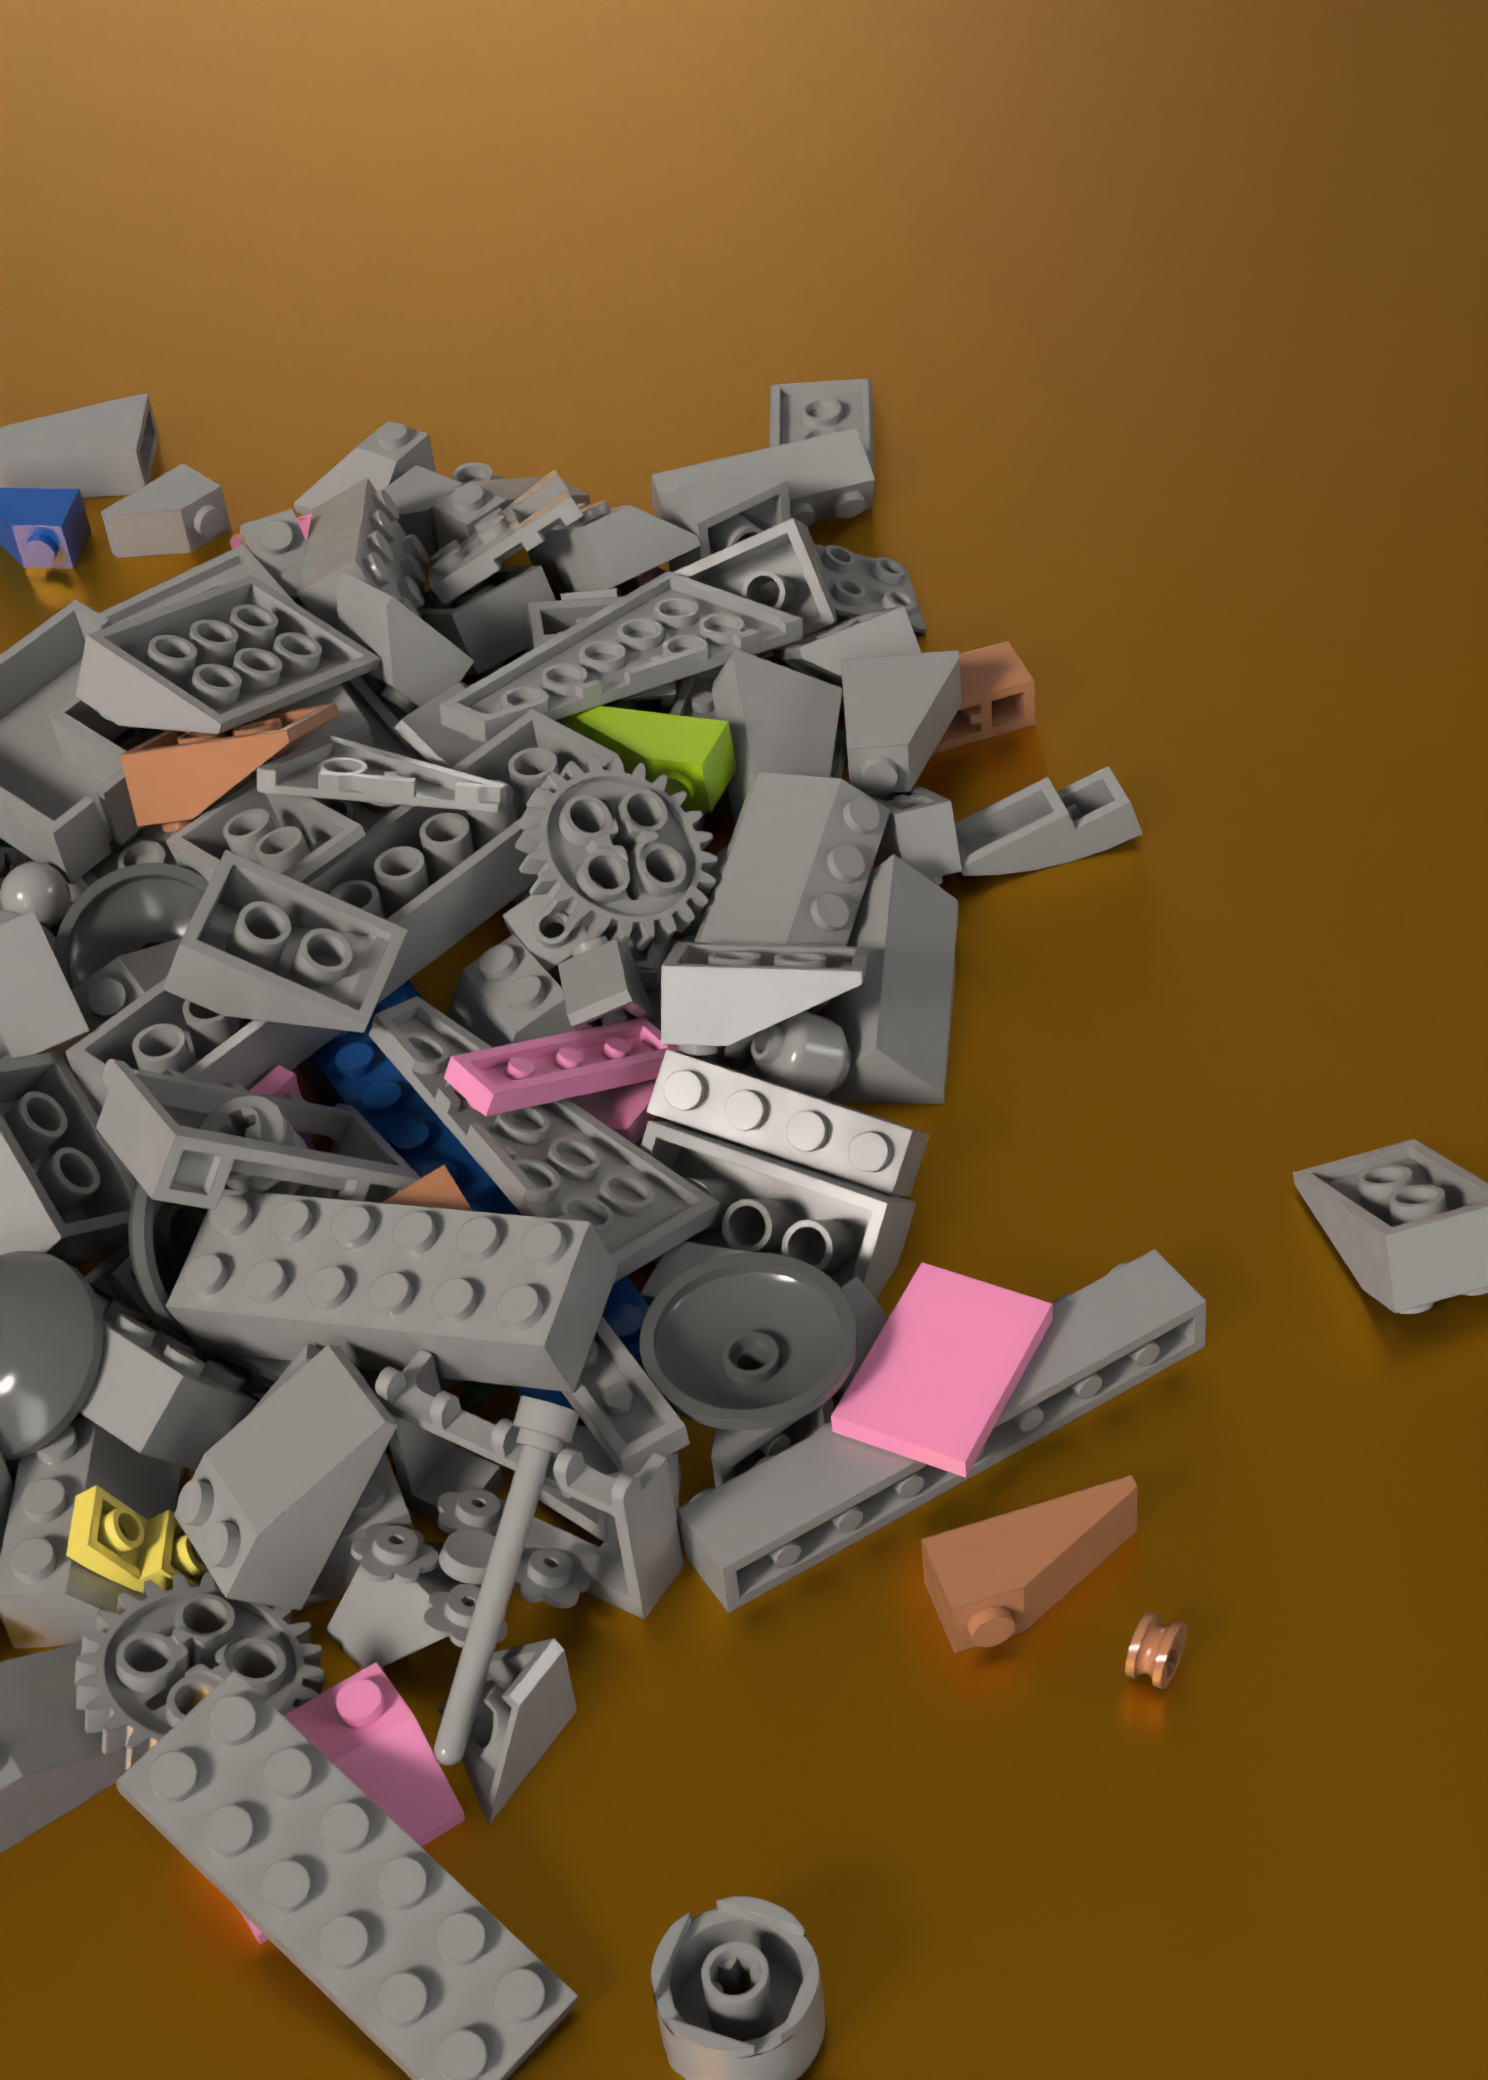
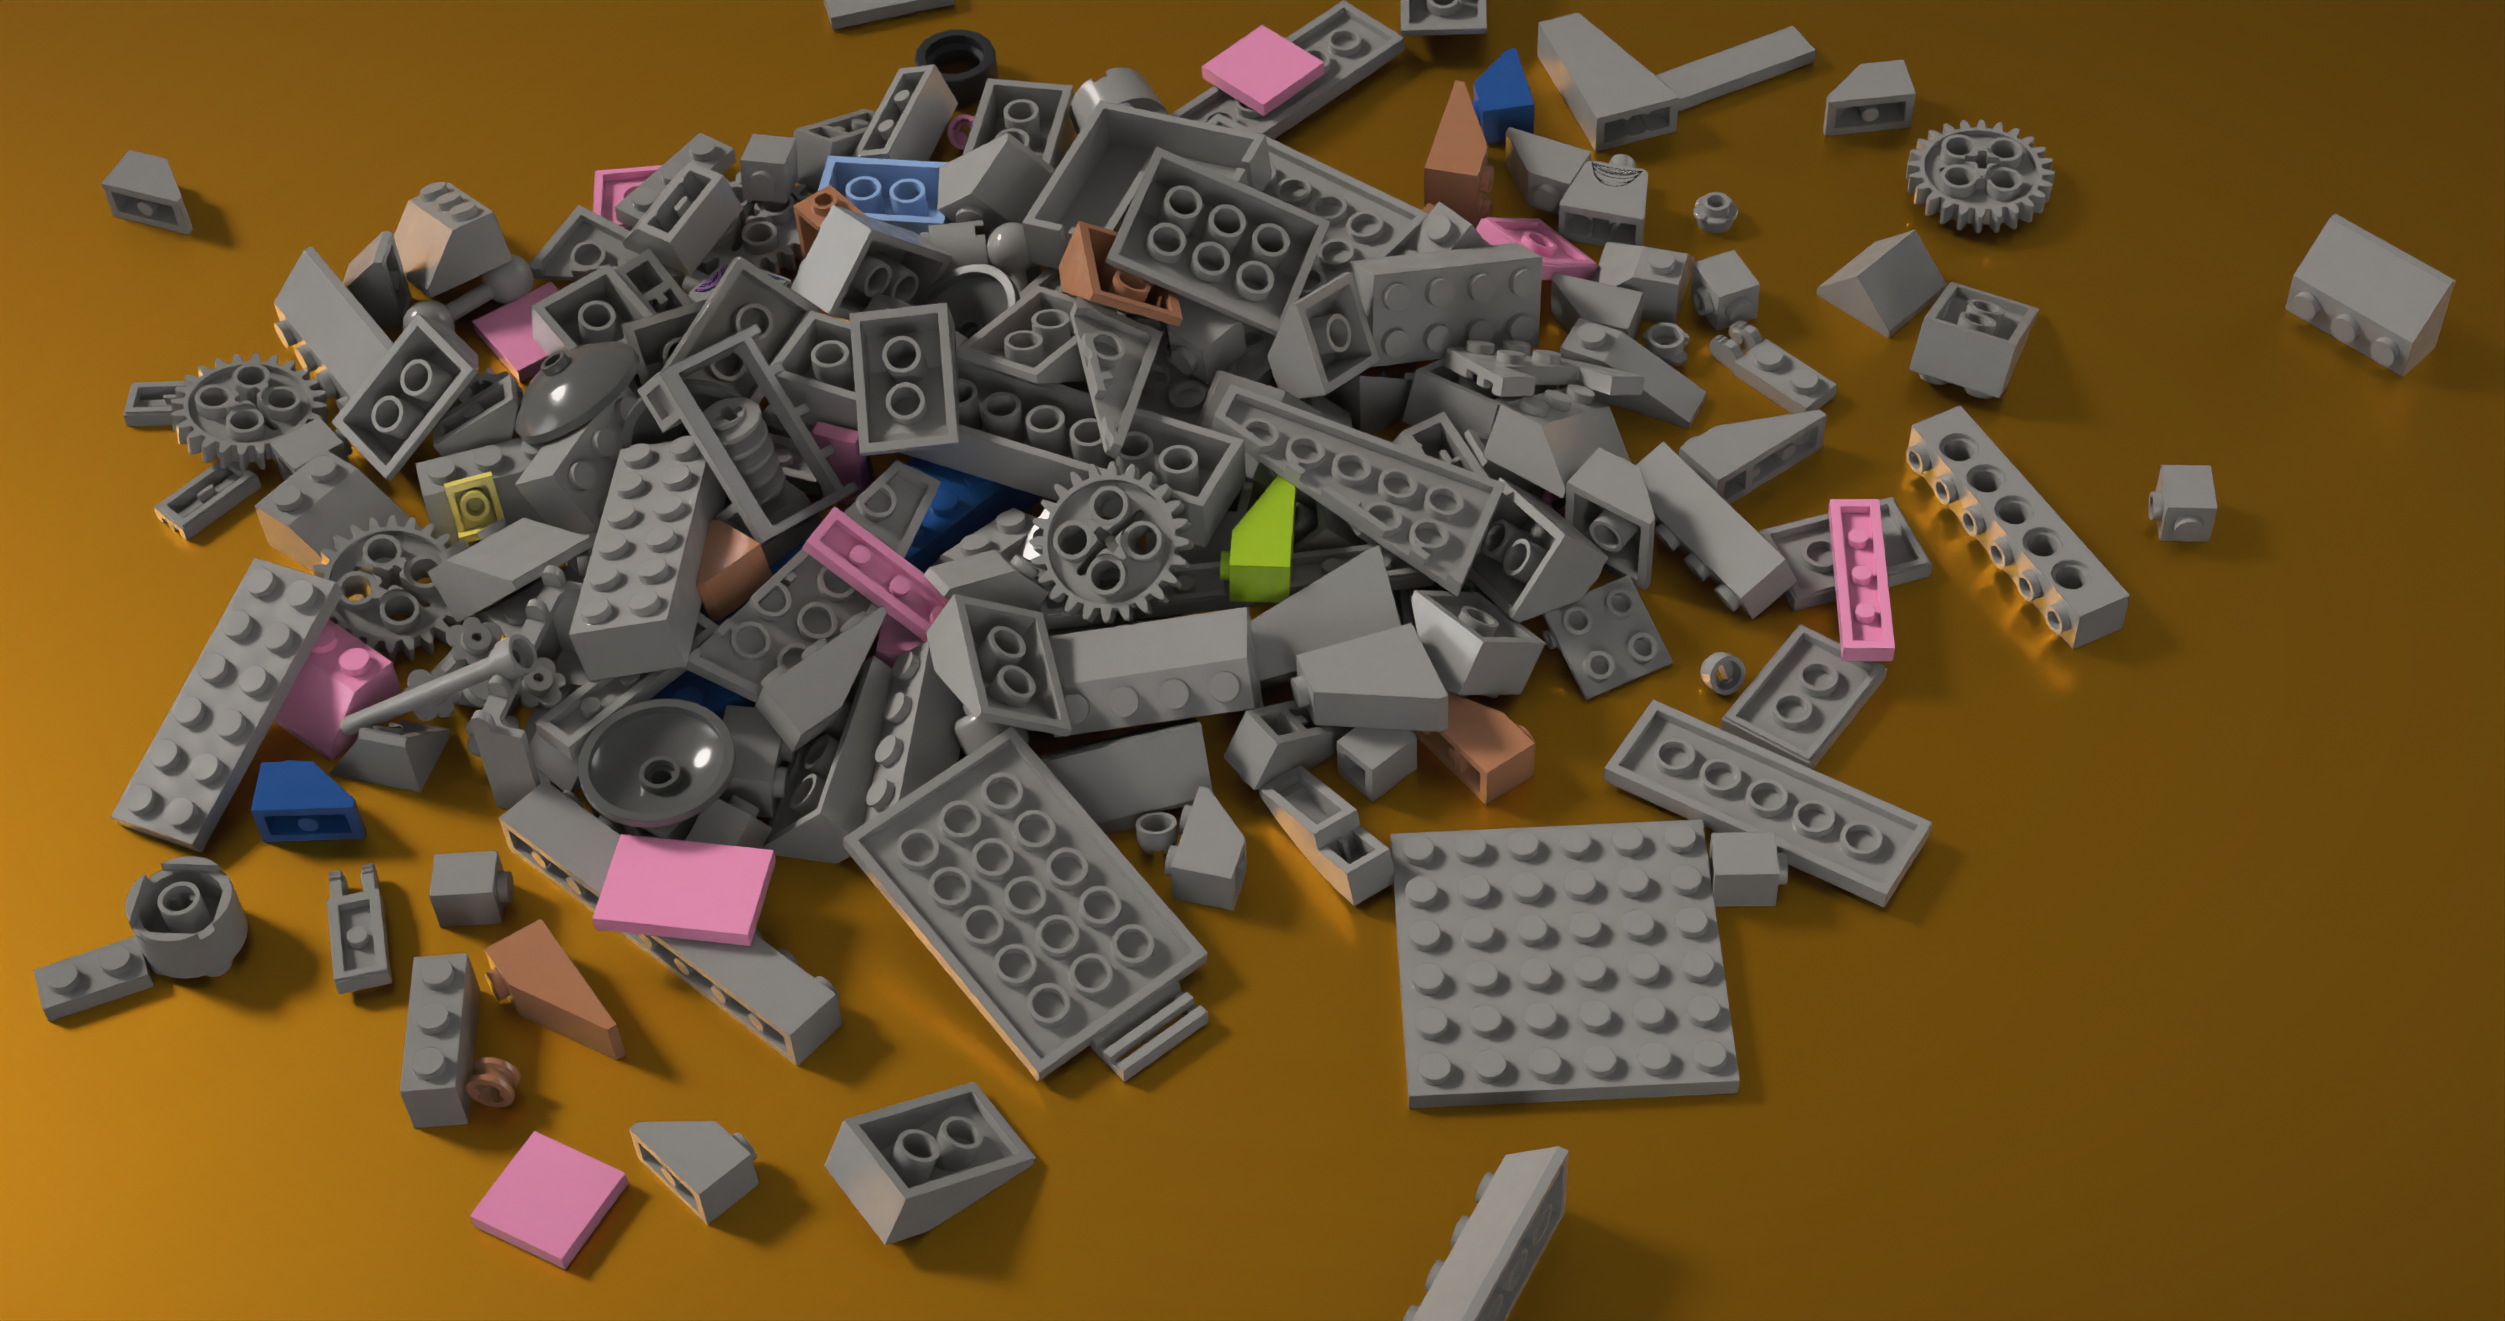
camera: 70 degrees right, 5 degrees up
none -> blue slope [251,760,366,842]
none -> light grey hinge [327,863,392,994]
none -> light grey brick [400,953,480,1128]
none -> light grey brick [429,851,514,927]
none -> bright pink tile [470,1131,628,1269]
none -> light grey slope [629,1121,759,1225]
none -> light grey slope [755,606,887,752]
none -> light grey plate [843,726,1208,1082]
none -> light grey tile [1090,980,1208,1082]
none -> light grey hinge [1135,812,1178,856]
none -> light grey slope [1164,786,1247,911]
none -> light grey brick [1337,727,1417,802]
none -> light grey plate [1390,819,1740,1108]
none -> nougat slope [1424,80,1494,229]
none -> light grey torso [1558,154,1648,246]
none -> light grey plate [1604,699,1932,907]
none -> light grey tile [1655,26,1816,111]
none -> light grey slope [1679,409,1826,505]
none -> light grey brick [1691,250,1760,331]
none -> light grey plate [1693,192,1738,233]
none -> light grey hinge [1700,652,1745,695]
none -> light grey hinge [1709,320,1837,414]
none -> light grey brick [1709,832,1788,907]
none -> light grey tile [1720,624,1887,769]
none -> light grey slope [1816,230,1947,338]
none -> light grey slope [1823,60,1916,136]
none -> bright pink plate [1828,499,1895,661]
none -> light grey gear [1906,120,2055,233]
none -> light grey brick [1906,406,2130,649]
none -> light grey slope [1909,281,2039,399]
none -> light grey brick [2149,465,2217,542]
none -> light grey slope [2285,213,2456,377]

